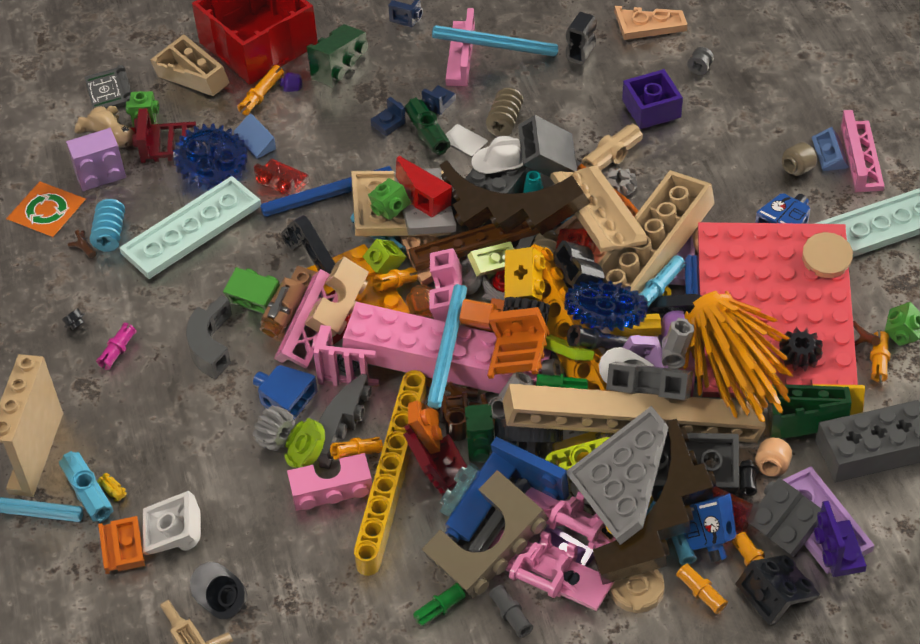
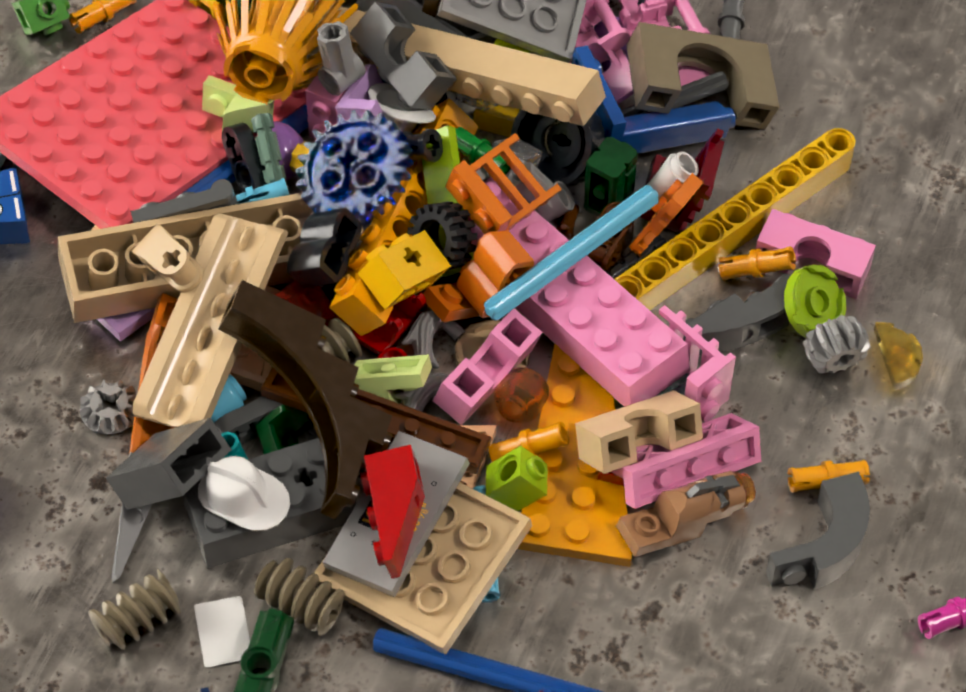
camera: 145 degrees left, 5 degrees up
bright green brick [223,267,280,314] -> none
blue torso [253,365,318,420] -> none
black beam [281,215,335,274] -> none
bright green brick [368,178,411,220] -> none
green axle [413,583,466,626] -> none
clear light blue plate [439,463,480,517] -> none
tan piece [582,123,643,171] -> none
black gear [779,327,823,371] -> none
tan tile [802,232,853,278] -> none
reddish brown bar [853,321,880,346] -> none
none -> dark grey plate [131,179,238,223]
none -> tan piece [131,224,203,292]
none -> sand green axle [251,113,286,184]
none -> dark tan piece [254,557,345,637]
none -> white cone [647,151,699,199]
none -> light orange pin [787,459,870,493]
none -> clear yellow plate [873,322,923,391]

